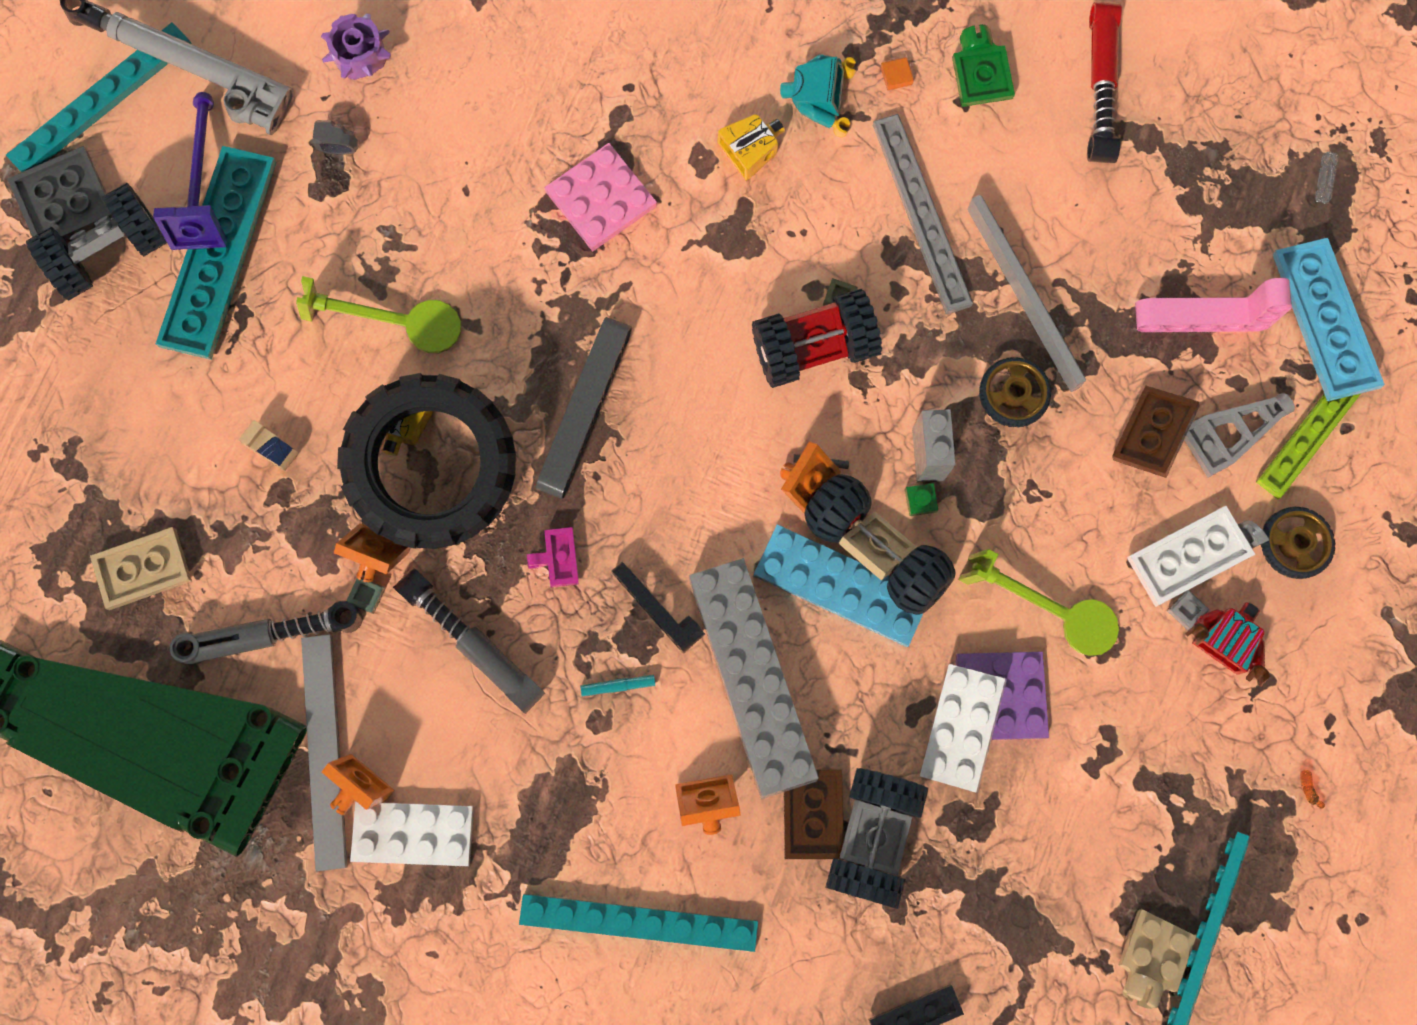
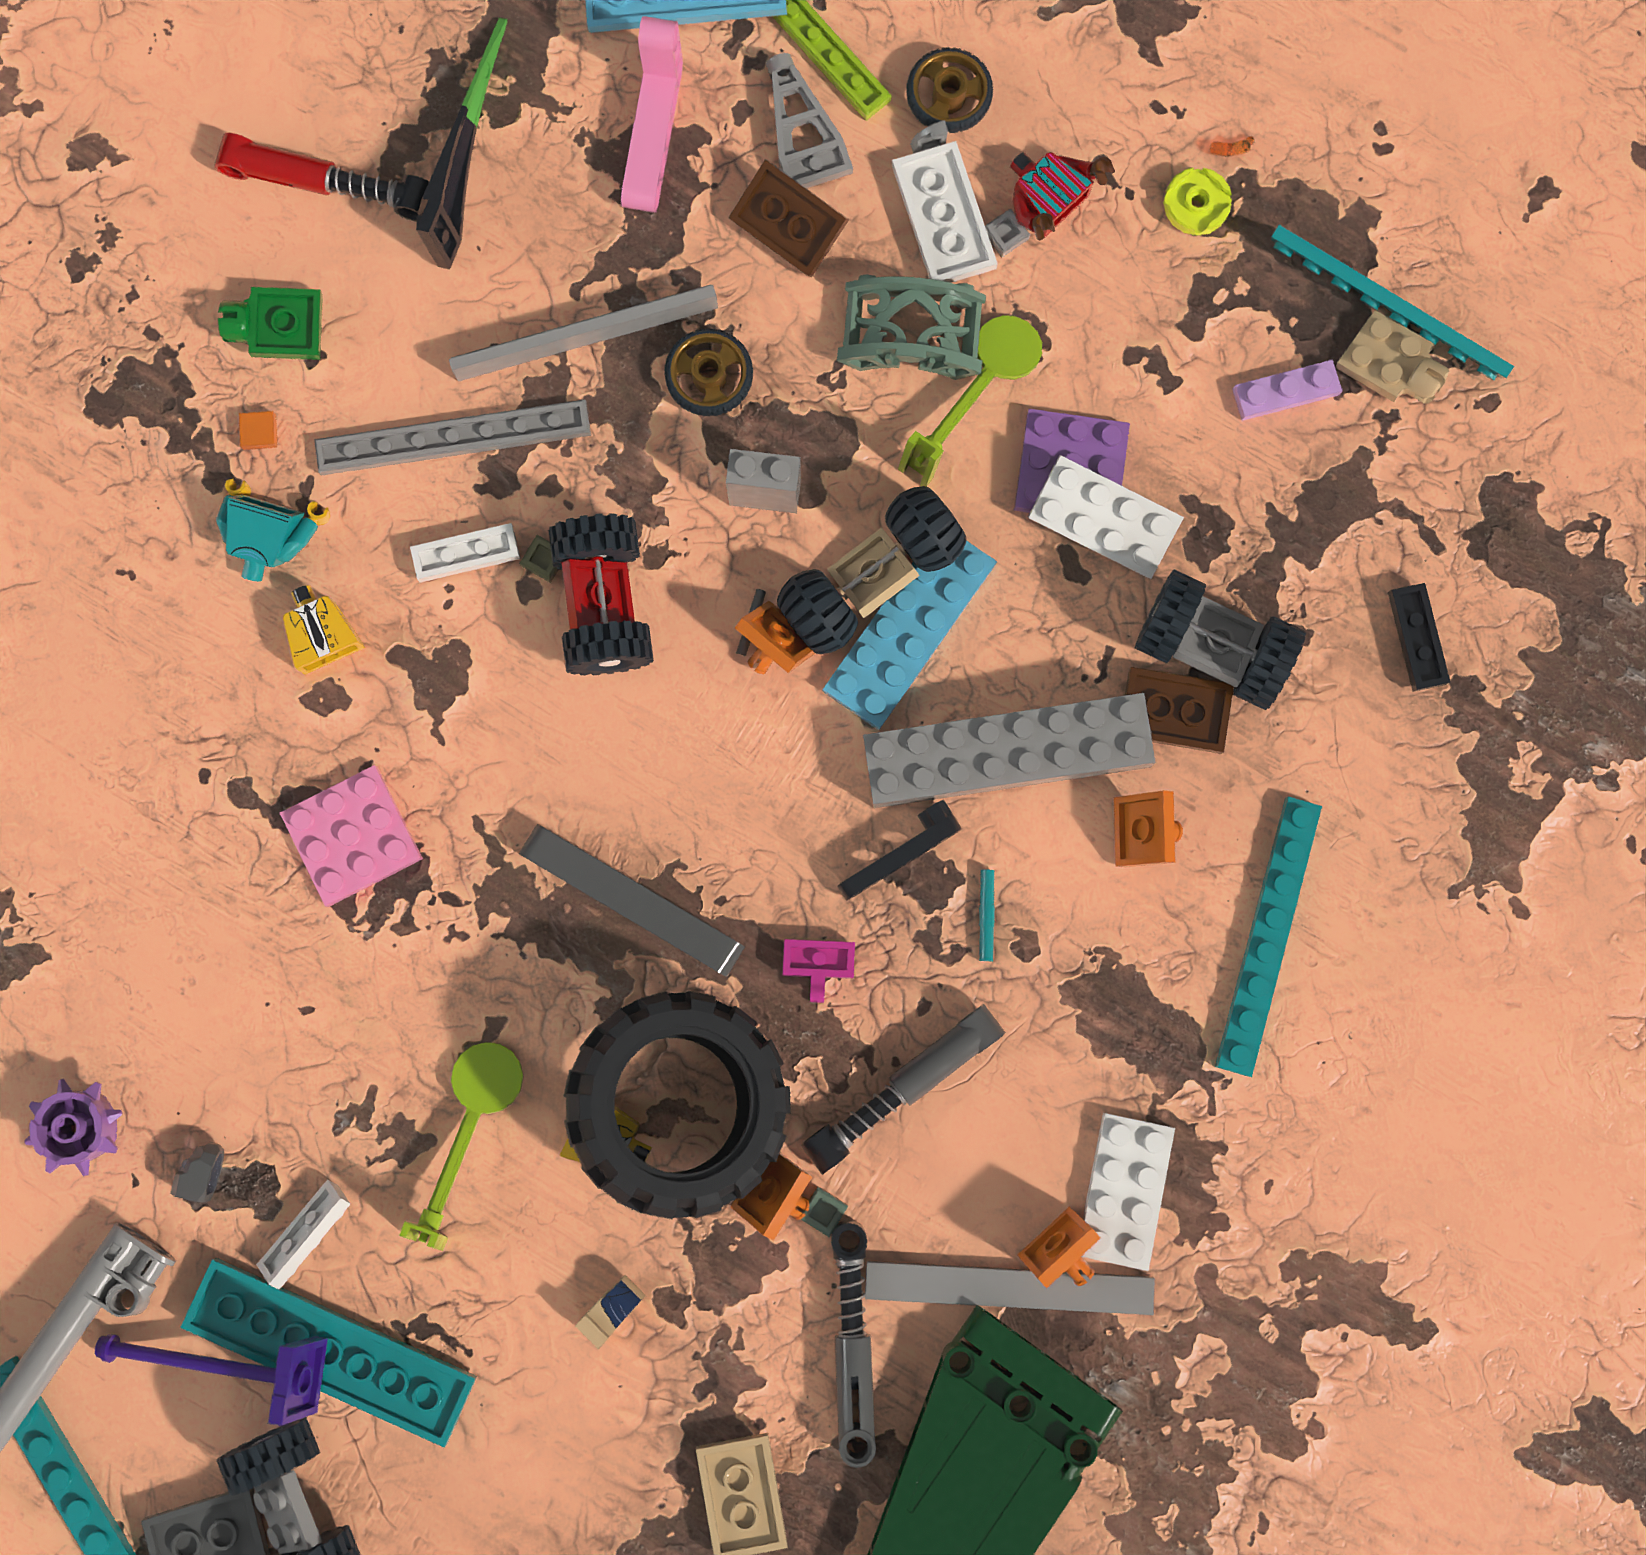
camera: 80 degrees left, 5 degrees up
green plate [905,483,938,516] -> none
none -> white plate [256,1179,351,1290]
none -> white plate [410,523,521,583]
none -> black plate [416,17,508,270]
none -> sand green fence [837,275,986,380]
none -> neon yellow plate [1163,168,1232,236]
none -> lavender plate [1232,360,1342,421]

